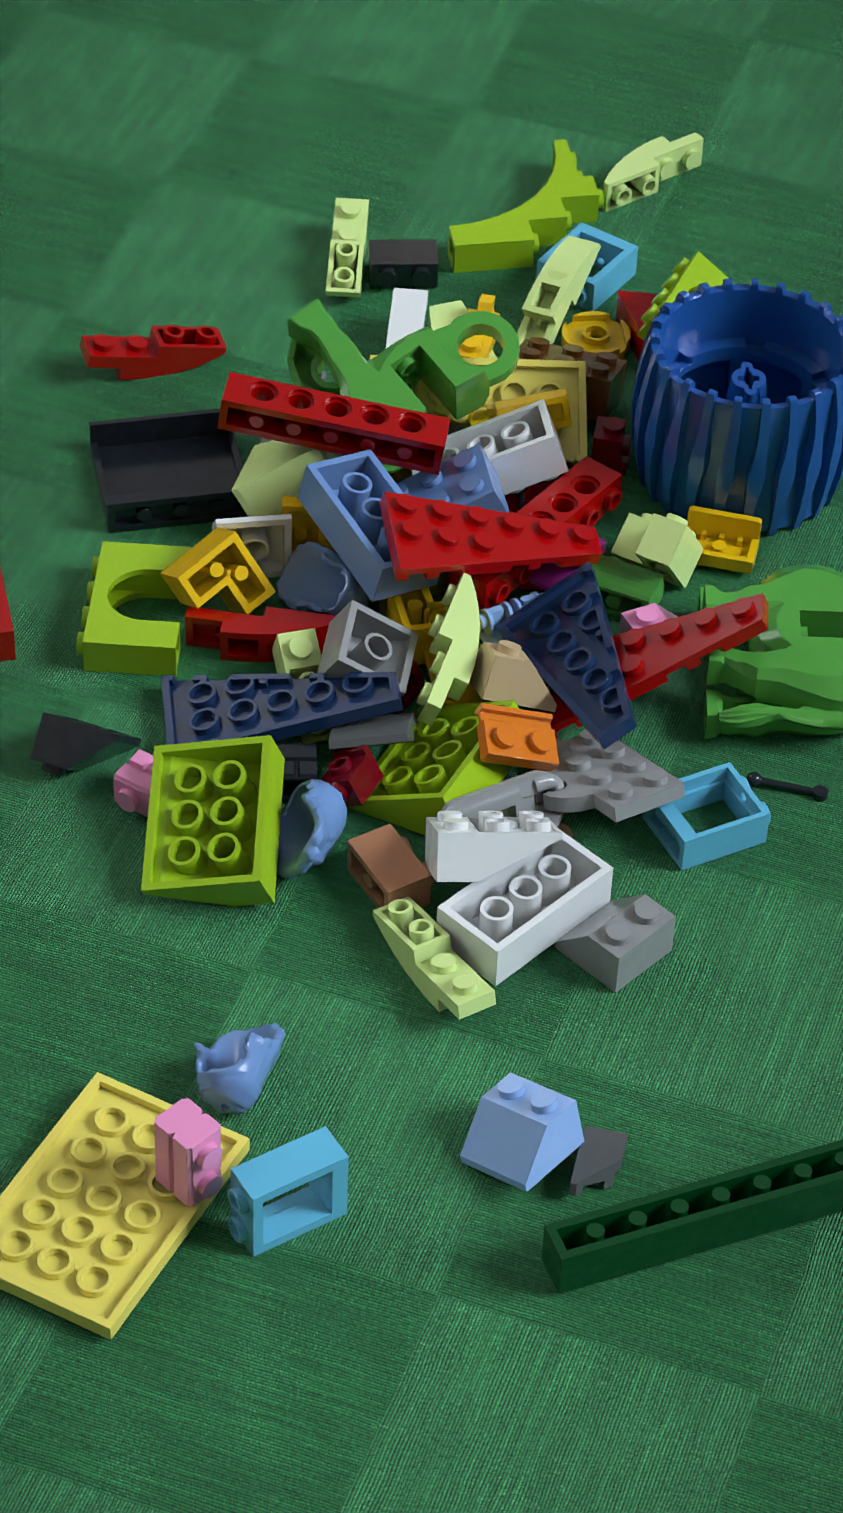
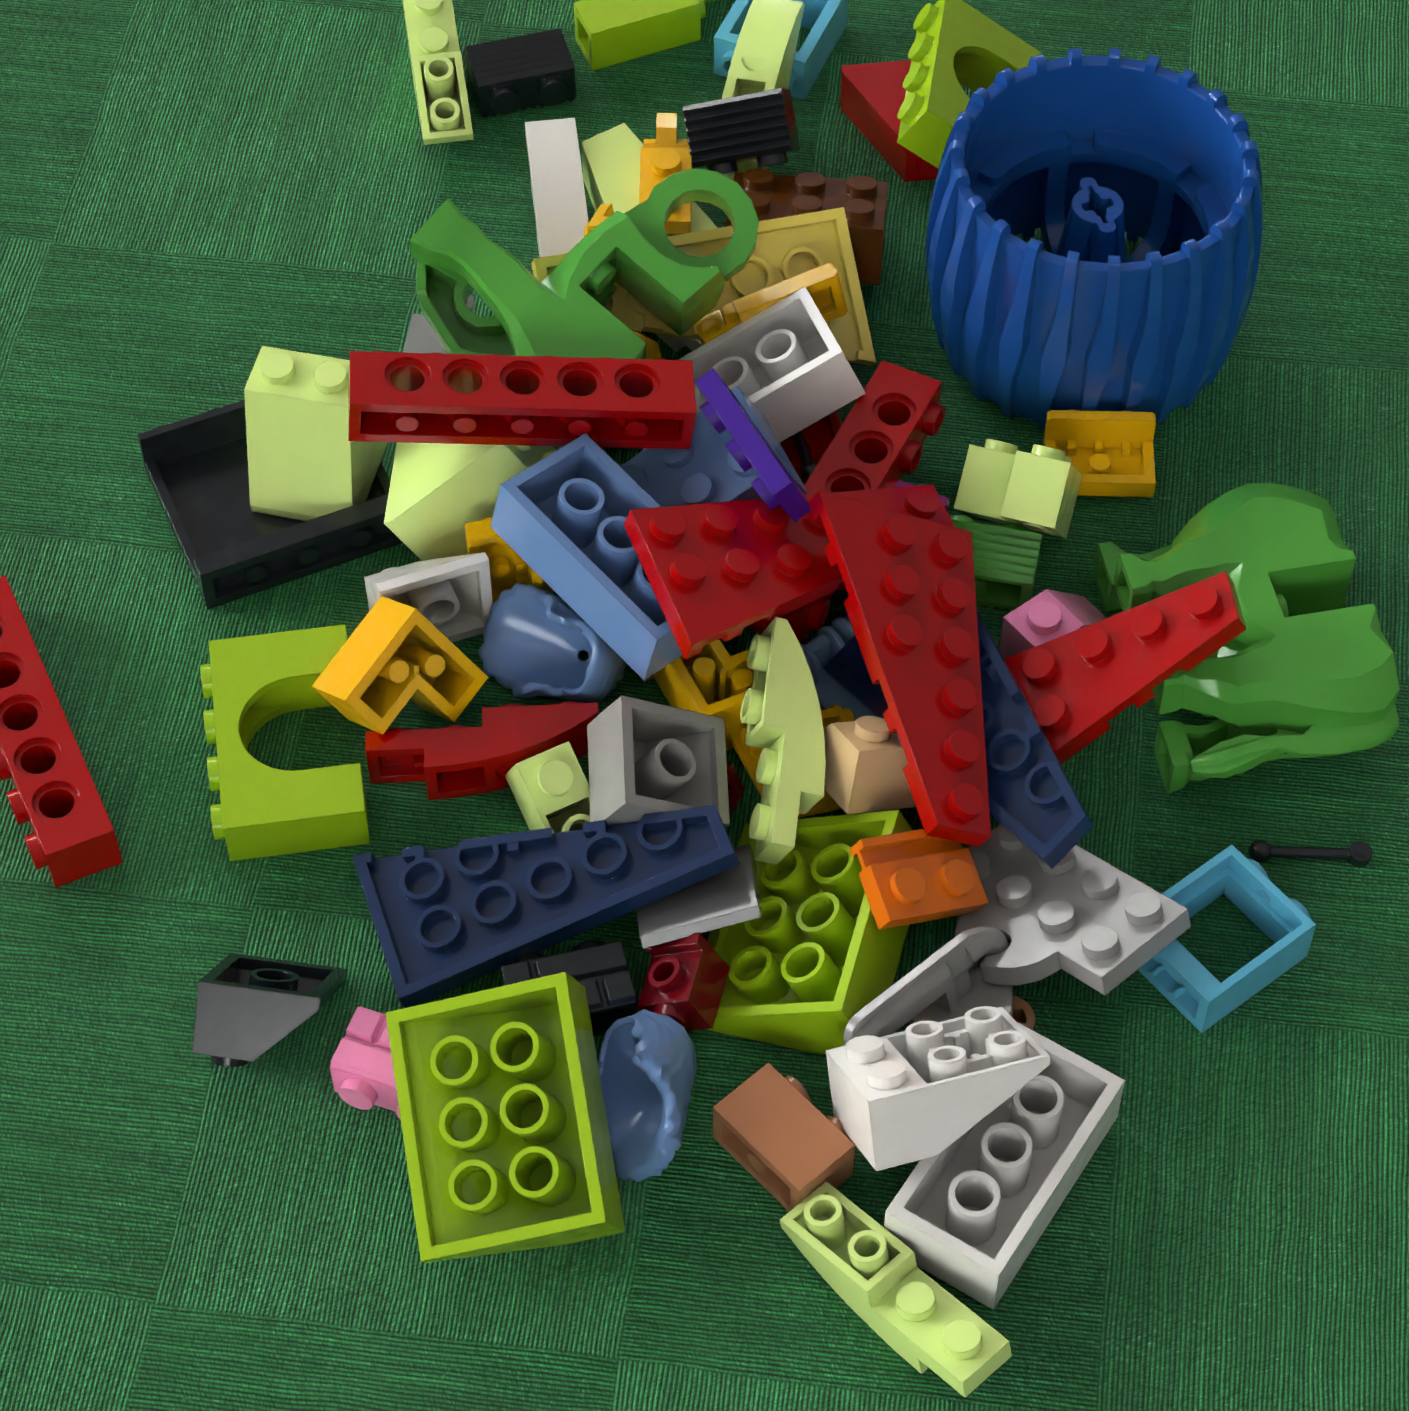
camera: 10 degrees left, 10 degrees up
red slope [79,324,227,380] -> none
light grey slope [554,894,676,993] -> none
yellow plate [561,311,631,360] -> none
dark red brick [591,416,631,476] -> none
none -> yellowish green slope [244,346,388,521]
none -> black brick [683,88,800,175]
none -> dark purple plate [695,368,811,522]
none -> red wing [809,491,991,847]

